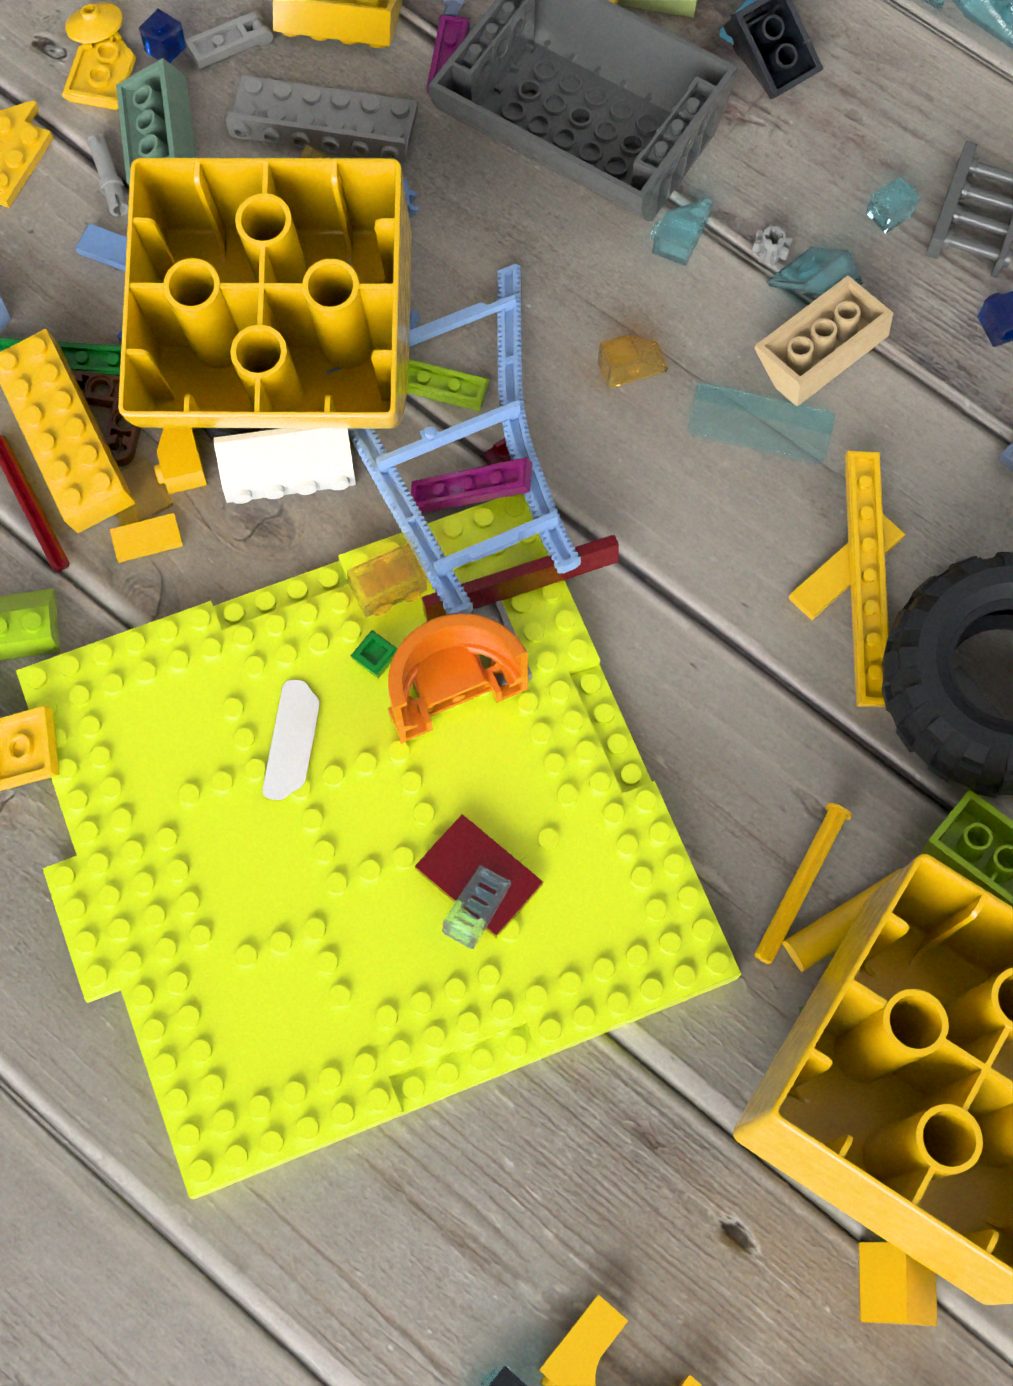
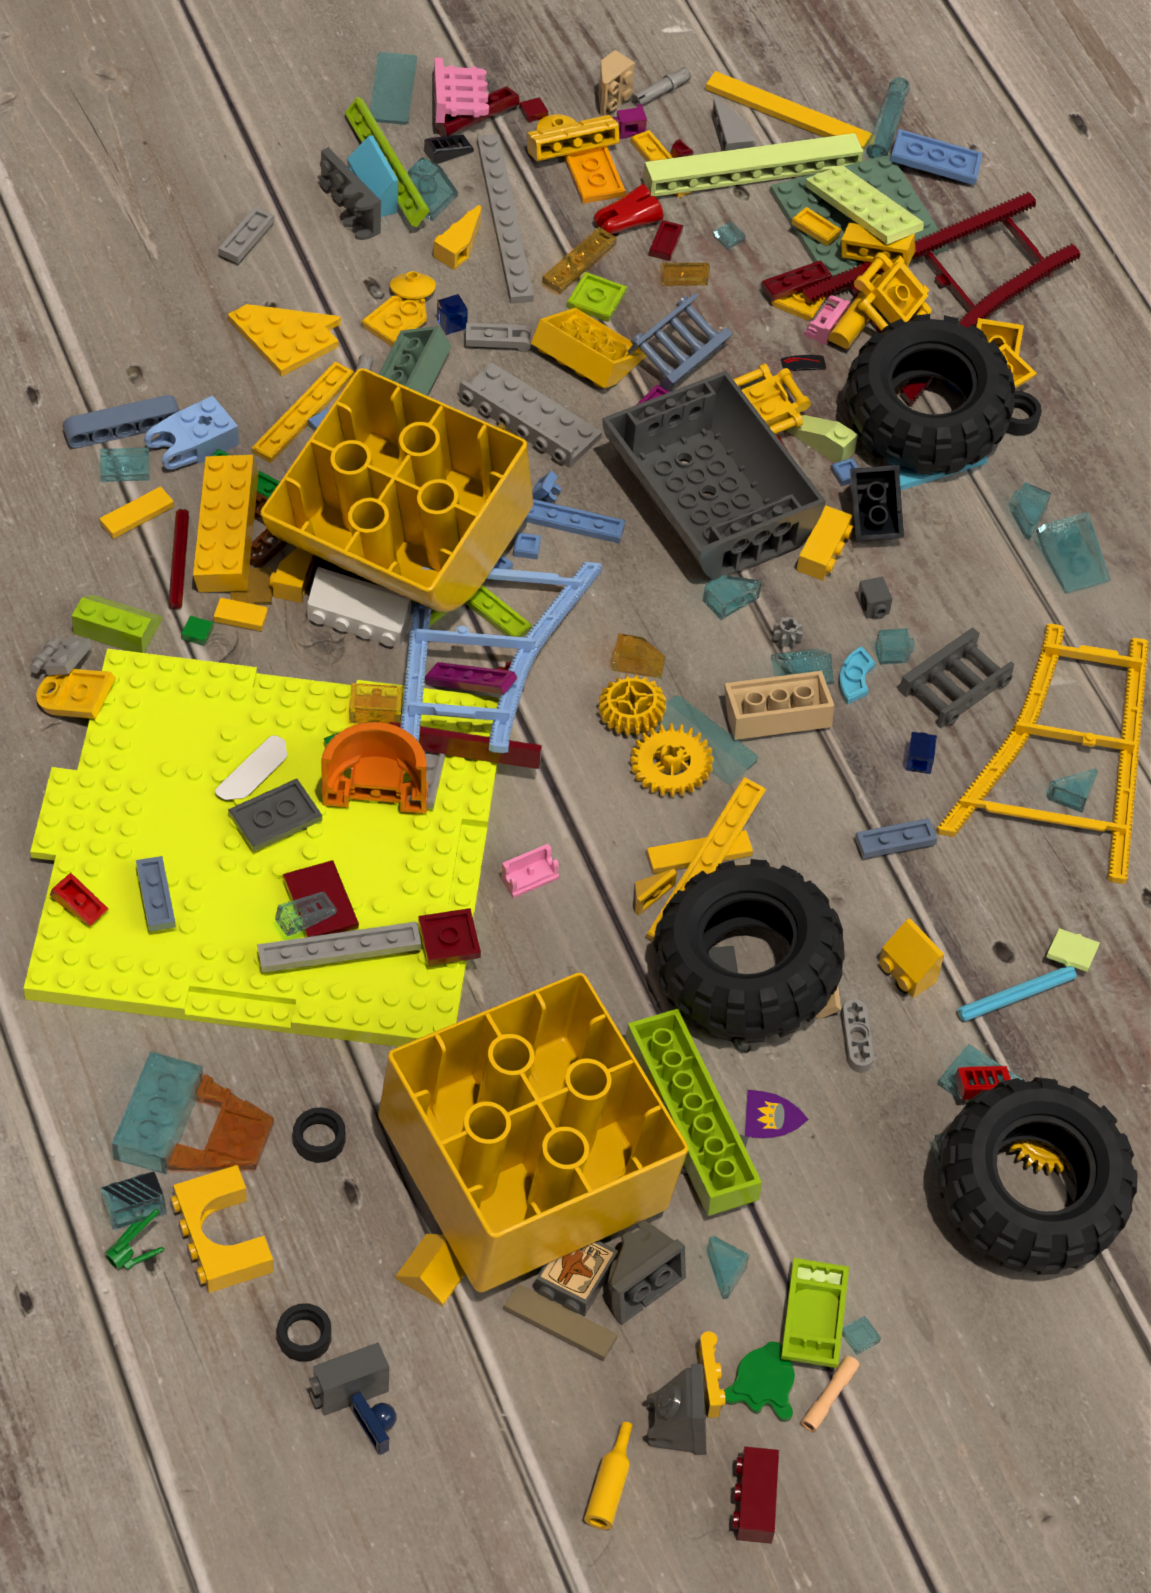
camera: 25 degrees right, 15 degrees down
none -> red slope [50,872,109,927]
none -> clear light blue brick [112,1052,204,1174]
none -> sand blue plate [136,856,176,932]
none -> clear orange wing [168,1074,274,1170]
none -> green tile [181,615,214,646]
none -> dark grey tile [228,778,322,852]
none -> yellow tile [251,361,354,463]
none -> light grey plate [257,922,421,973]
none -> black tyre [293,1107,346,1163]
none -> dark red plate [418,908,481,966]
none -> bright pink hinge [501,844,559,898]
none -> medium blue tile [514,532,541,560]
none -> medium blue tile [523,499,626,543]
none -> yellow gear [598,674,666,737]
none -> yellow gear [630,723,714,797]
none -> yellow slope [635,869,677,916]
none -> yellow brick [797,505,854,581]
none -> medium blue tile [830,458,859,486]
none -> medium azure tile [839,646,876,705]
none -> dark grey brick [857,576,893,619]

